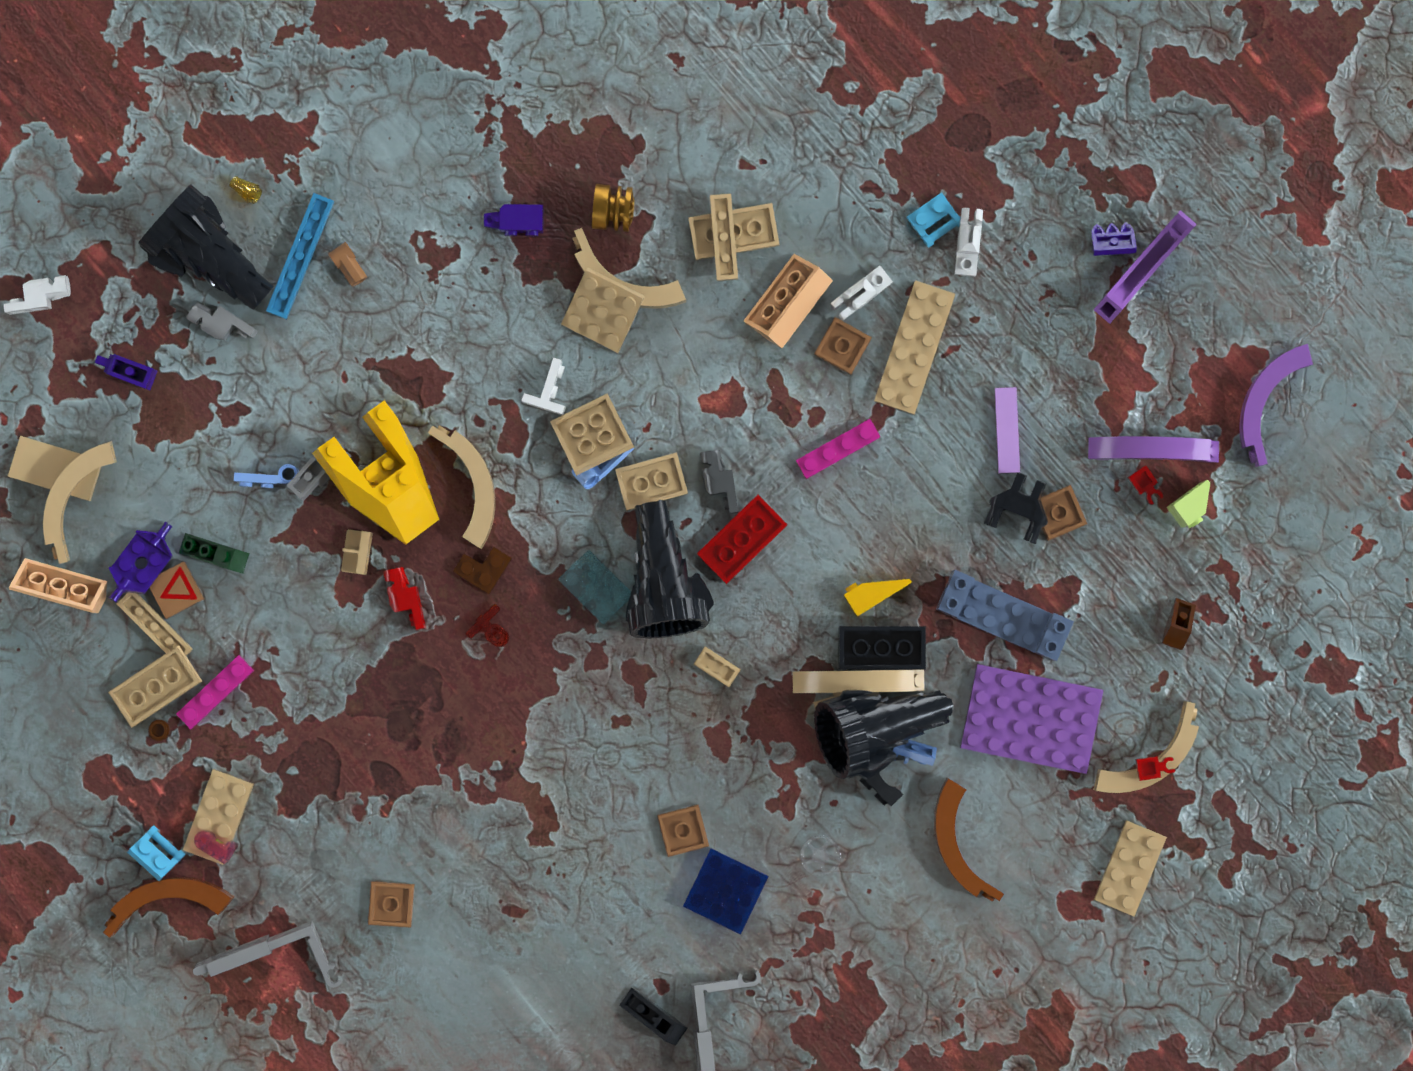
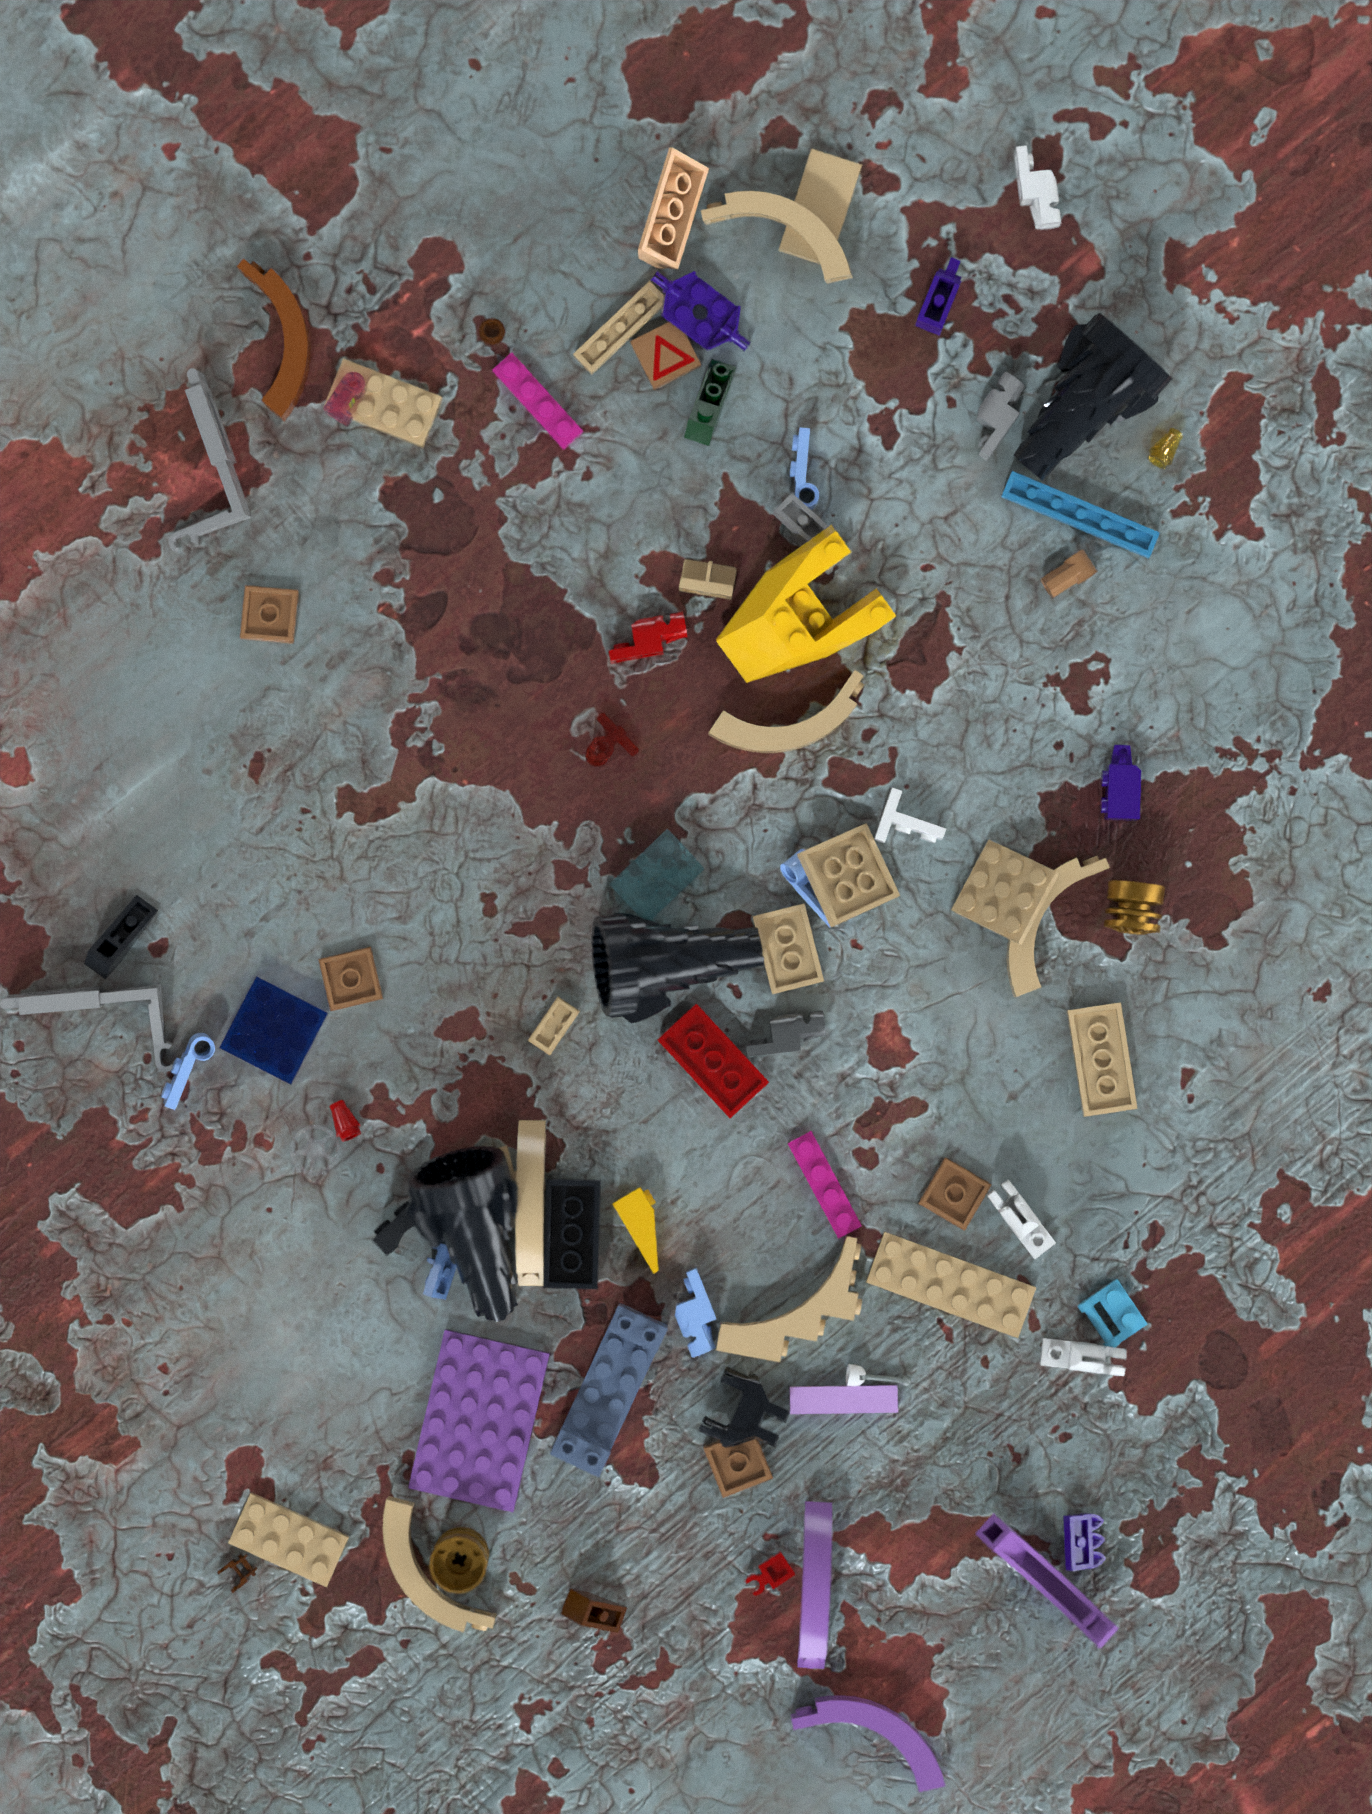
camera: 95 degrees right, 0 degrees up
tan tile [108,646,202,728] -> none
medium azure plate [127,826,186,881] -> none
reddish brown plate [453,547,512,594] -> none
tan plate [710,194,738,281] -> none
light nougat slope [744,254,833,348] -> none
dark orange arch [934,778,1004,902] -> none
red plate [1135,756,1176,781] -> none
yellowish green slope [1166,480,1210,528] -> none
none -> light blue plate [161,1033,215,1110]
none -> reddish brown piece [217,1554,258,1593]
none -> red cone [329,1100,361,1142]
none -> pearl gold wheel [429,1527,490,1593]
none -> light blue plate [675,1267,716,1358]
none -> tan arch [716,1235,862,1362]
none -> hinge [846,1364,911,1386]

